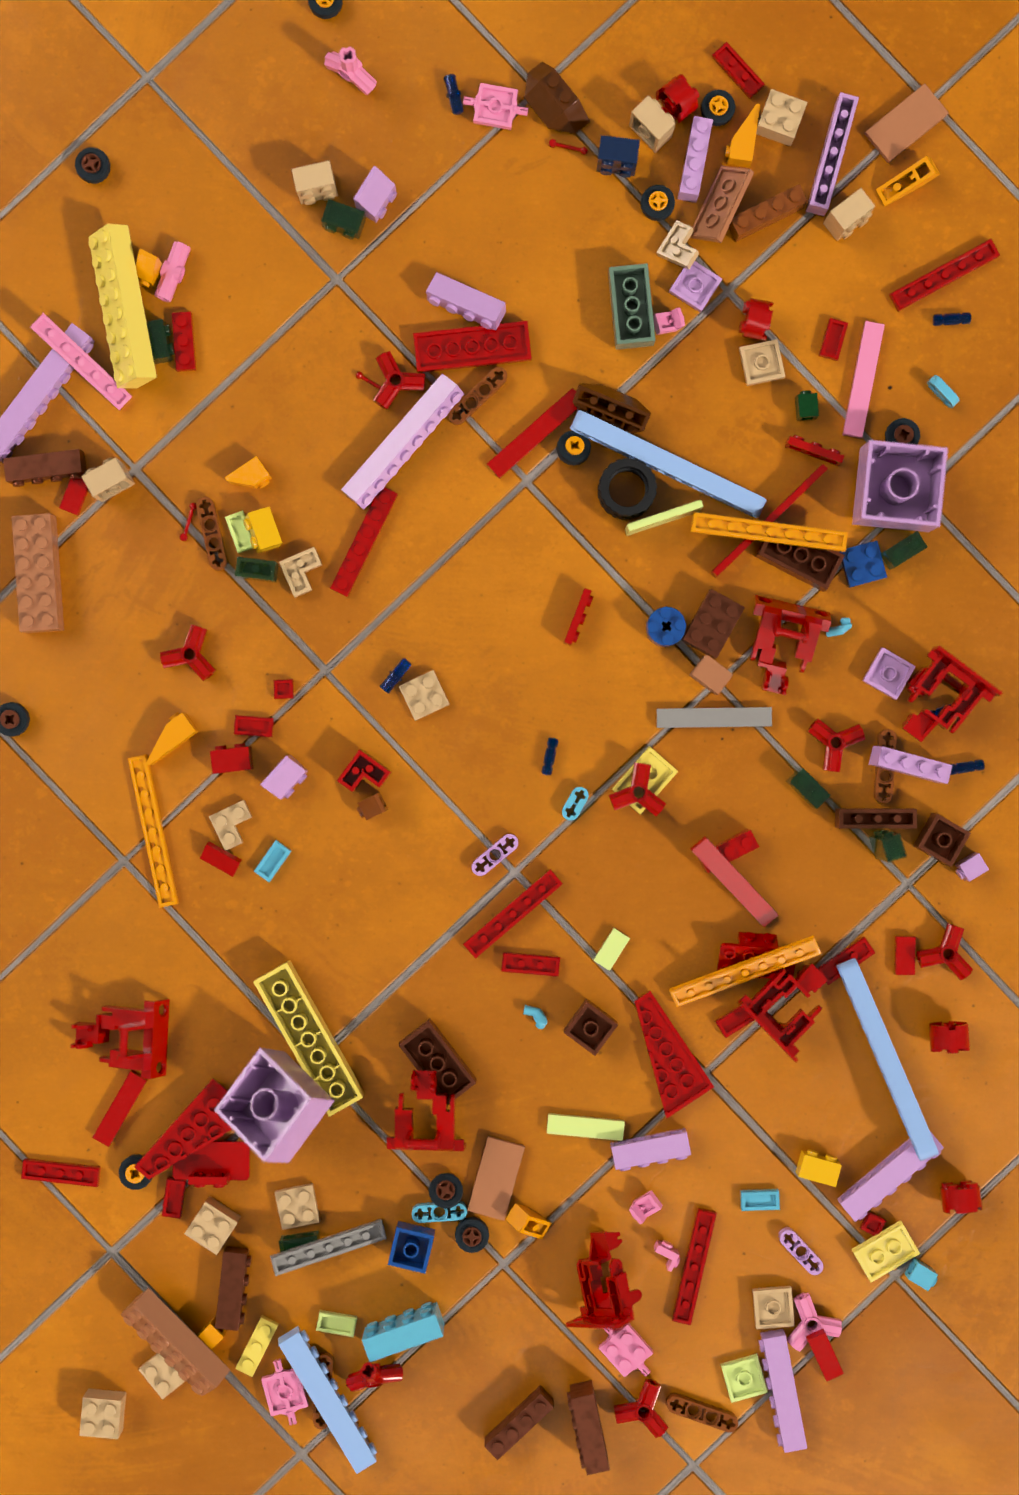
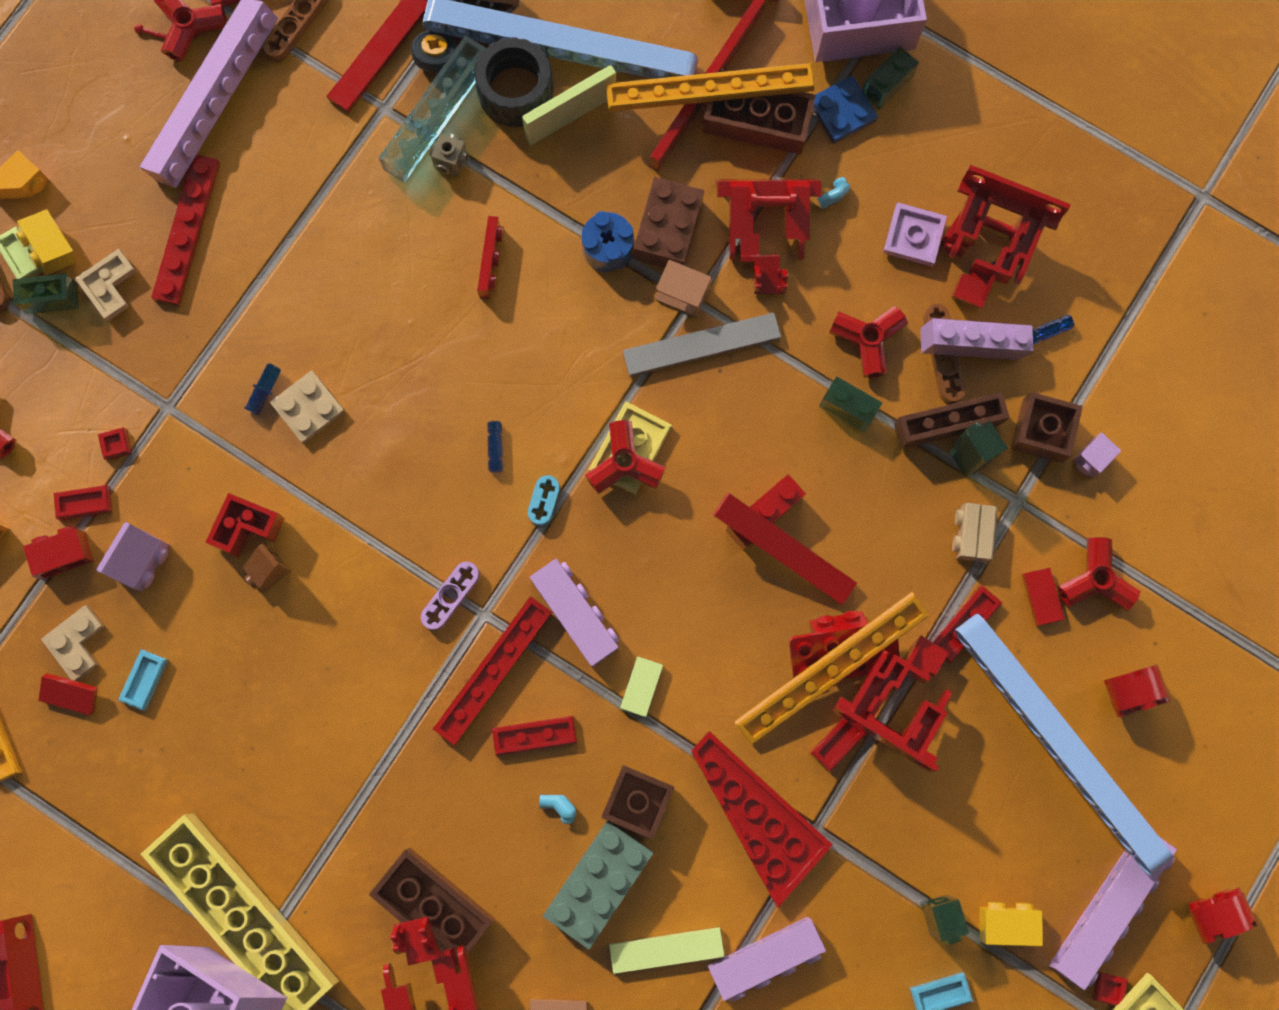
camera: 15 degrees left, 10 degrees down
none -> clear light blue brick [378,35,487,183]
none -> dark tan brick [429,133,469,177]
none -> lavender brick [530,559,620,668]
none -> sand green brick [543,820,653,949]
none -> clear green brick [920,895,969,944]
none -> tan brick [952,503,997,563]

